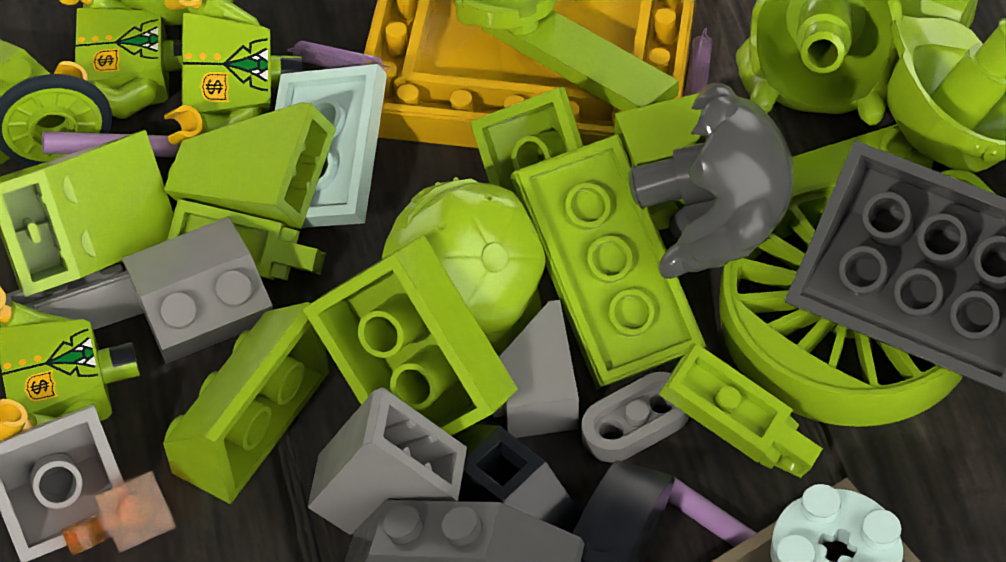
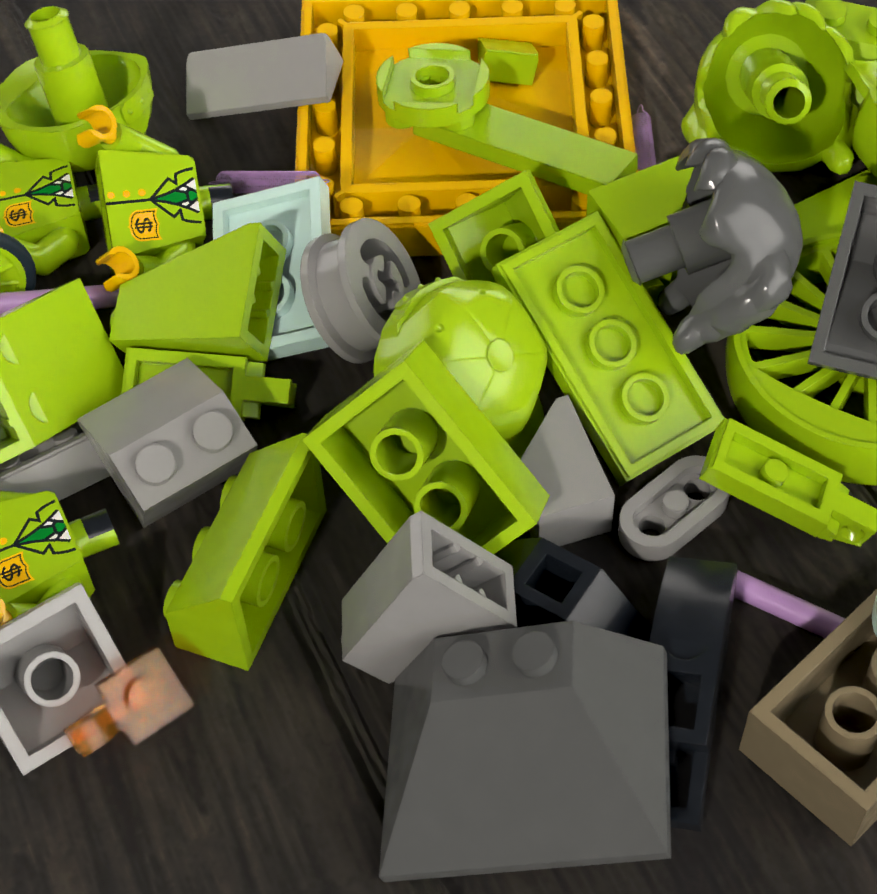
camera: 10 degrees left, 0 degrees up
none -> light grey wheel [300,218,421,364]

